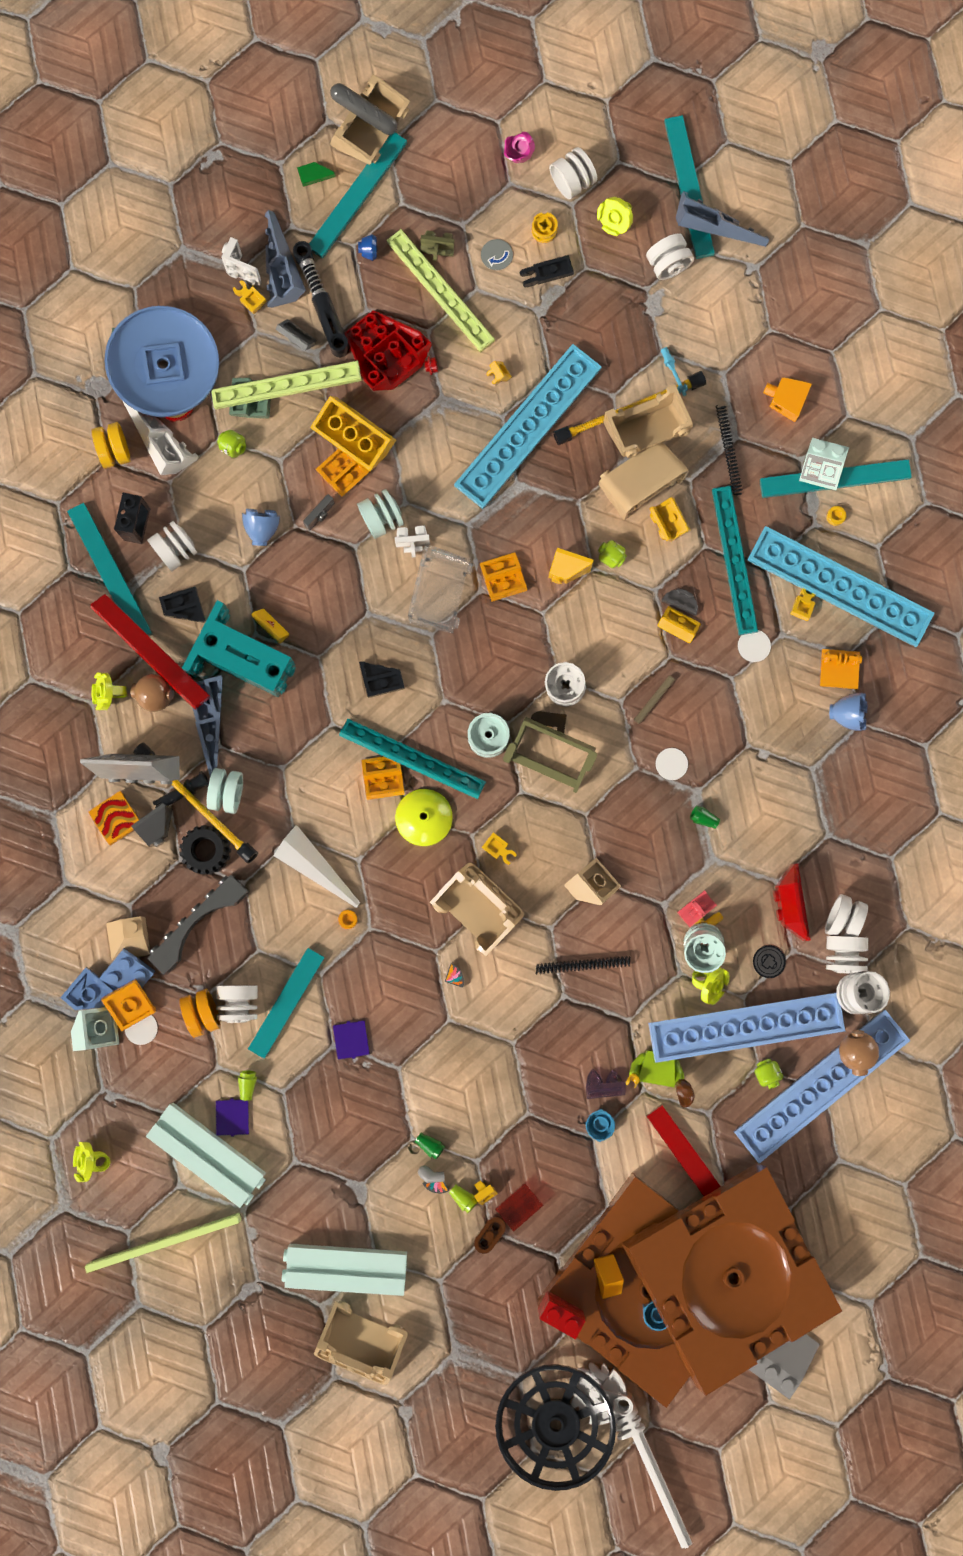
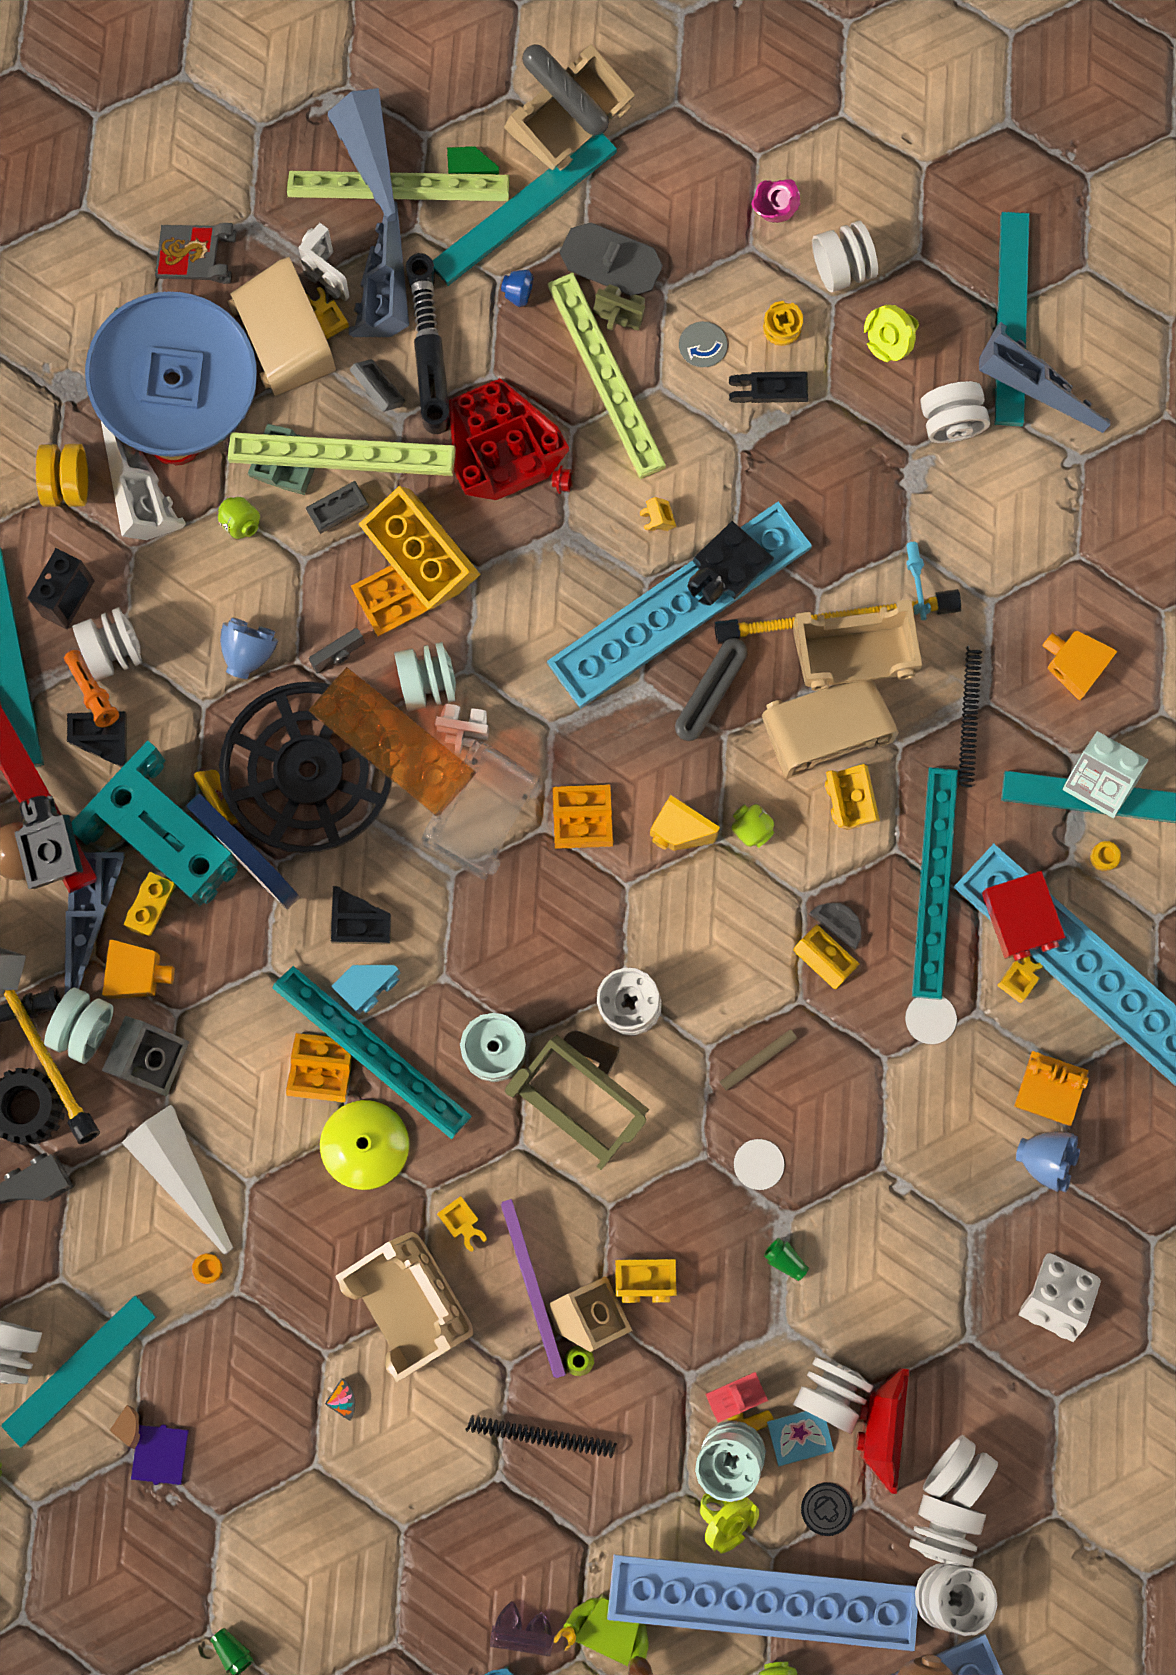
camera: 15 degrees right, 5 degrees down
none -> plate [14,795,83,889]
none -> orange pin [64,650,119,727]
none -> light orange torso [102,940,175,999]
none -> flat silver slope [102,1016,189,1097]
none -> medium nougat tile [109,1405,140,1449]
none -> yellow bracket [123,872,176,936]
none -> flag [155,222,237,284]
none -> dark blue piece [186,793,300,910]
none -> black dish [219,682,394,854]
none -> tan windscreen [227,257,336,396]
none -> yellowish green tile [287,171,510,201]
none -> dark grey plate [306,481,369,534]
none -> clear orange plate [308,667,476,818]
none -> sand blue wedge [328,88,396,221]
none -> medium azure slope [332,965,400,1014]
none -> medium lavender tile [501,1199,566,1378]
none -> dark grey shield [559,222,663,296]
none -> lime cone [564,1345,594,1376]
none -> yellow bracket [615,1259,677,1303]
none -> dark grey piece [675,638,748,741]
none -> black plate [687,521,774,606]
none -> medium azure sticker [767,1411,834,1467]
none -> white wheel [793,1357,873,1434]
none -> red brick [982,870,1066,961]
none -> white bracket [1019,1253,1101,1342]

